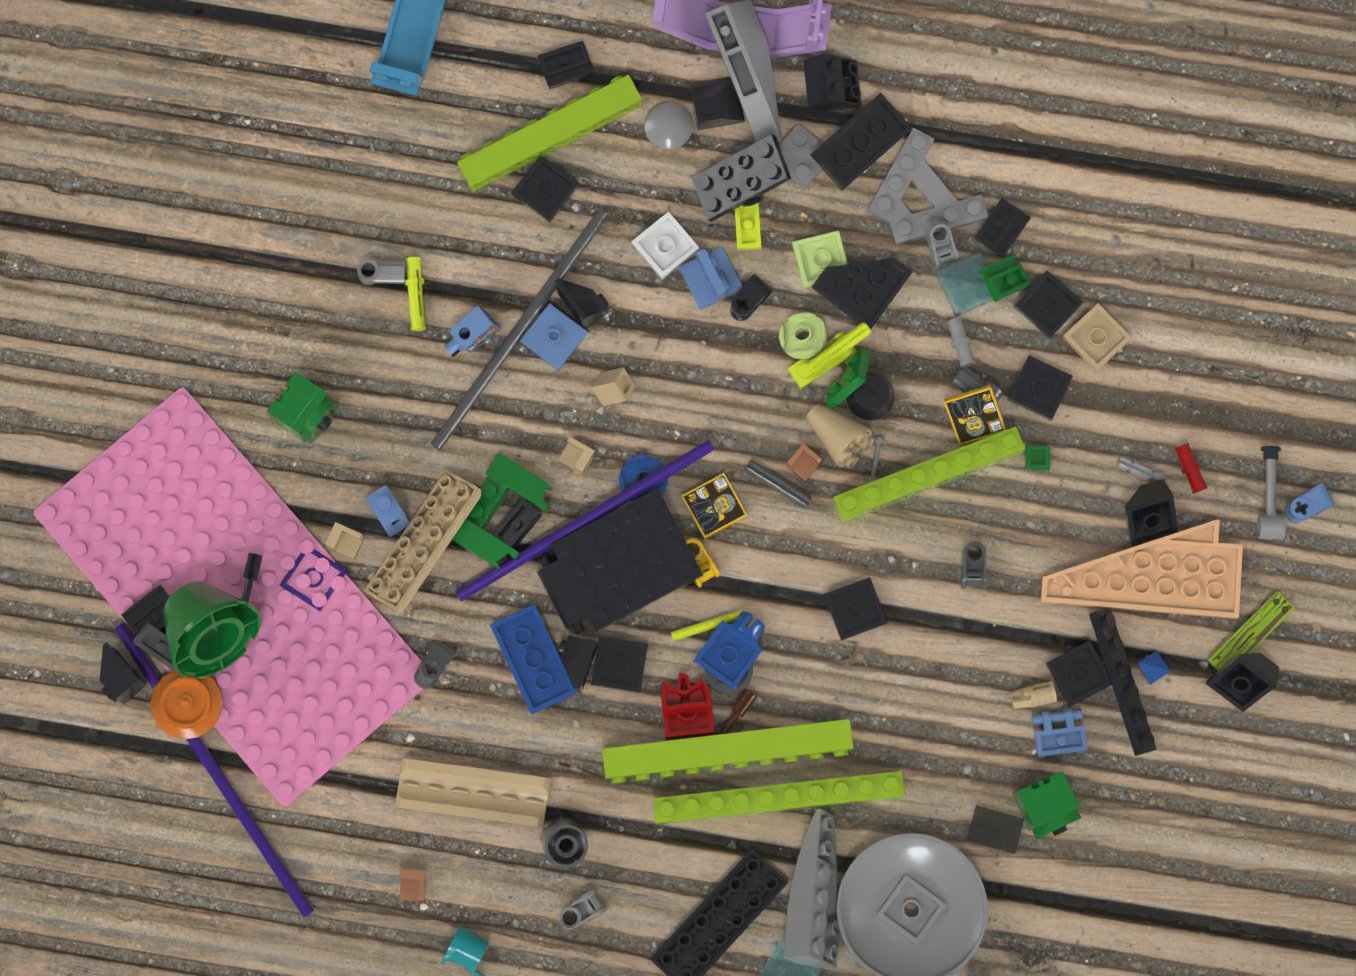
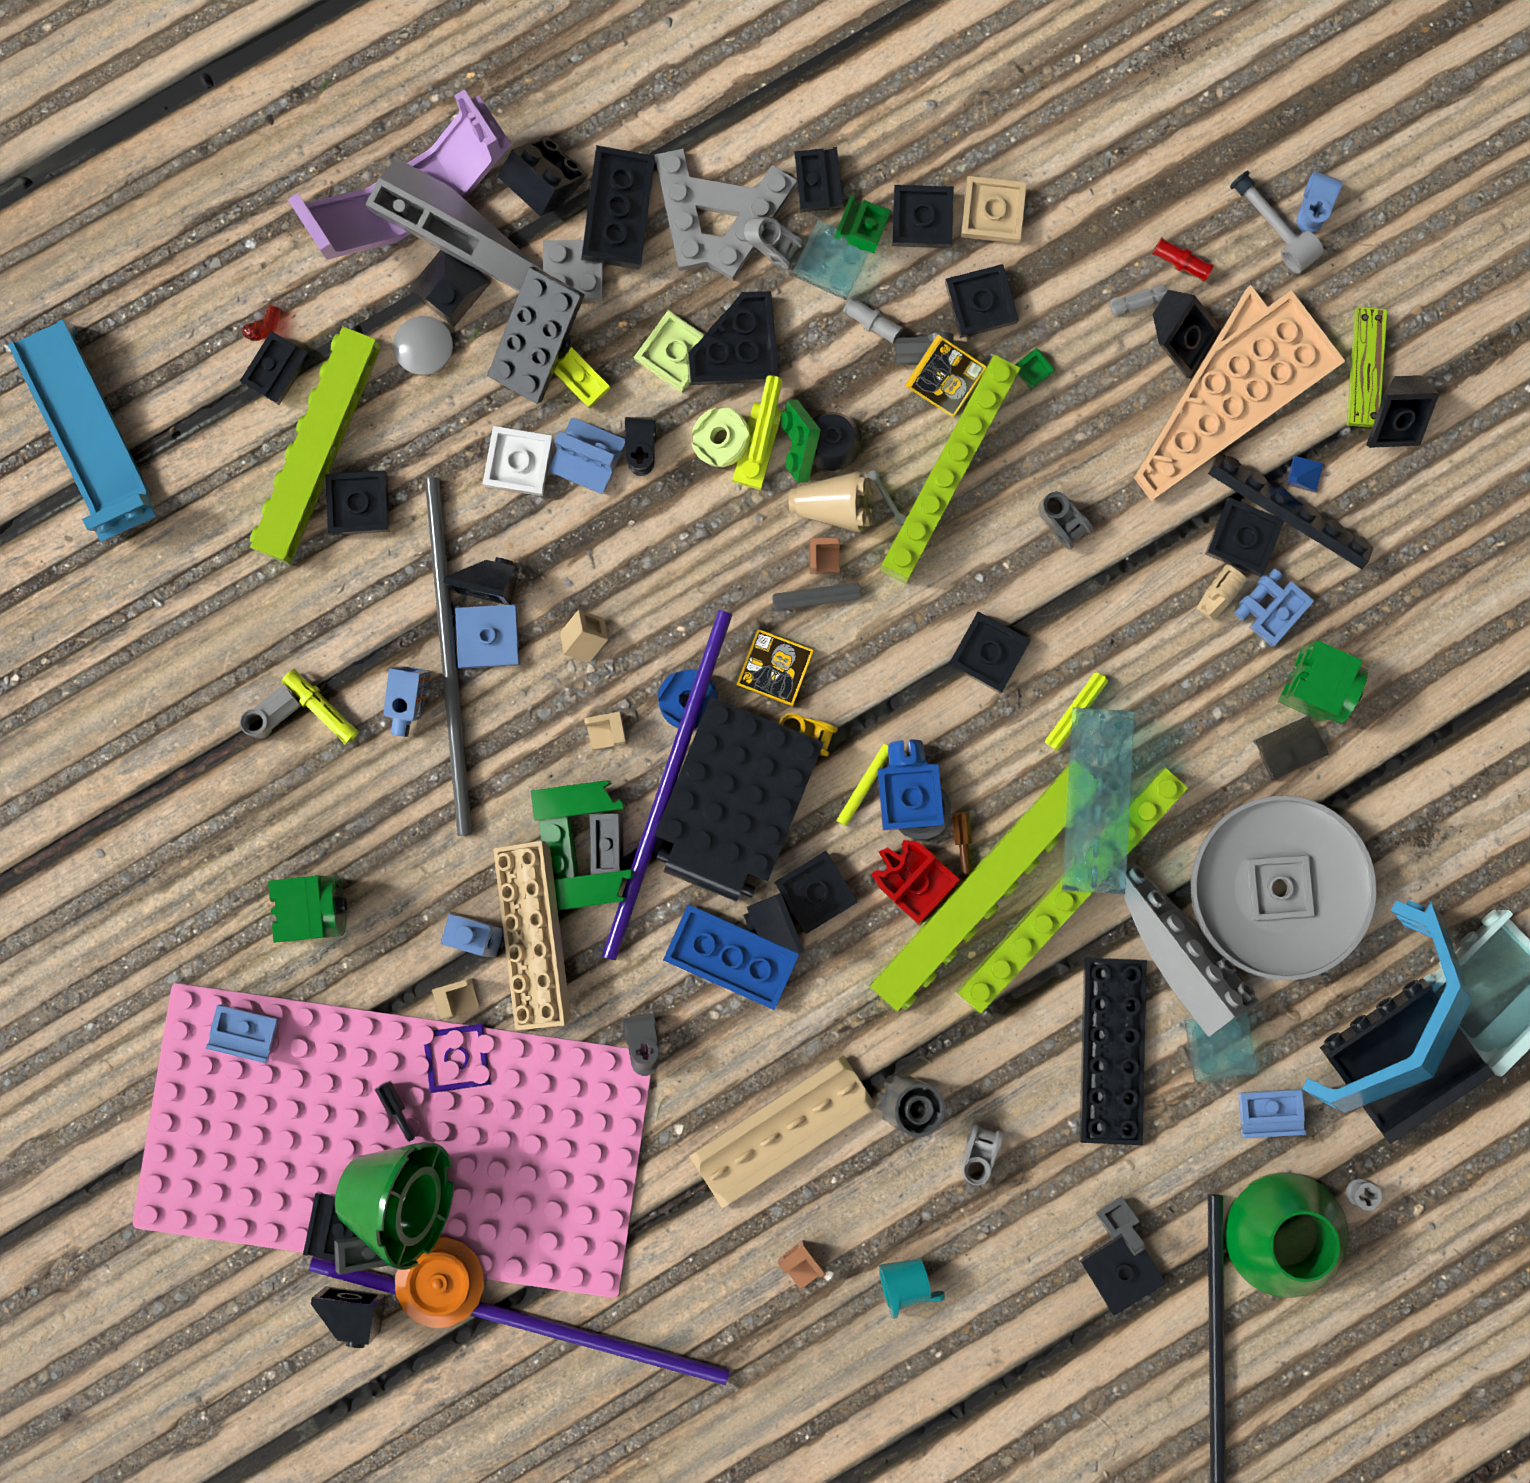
camera: 40 degrees left, 5 degrees up
none -> medium blue plate [206,1004,279,1063]
none -> clear red arm [242,305,282,341]
none -> neon yellow axle [1045,672,1108,751]
none -> clear light blue plate [1062,708,1135,895]

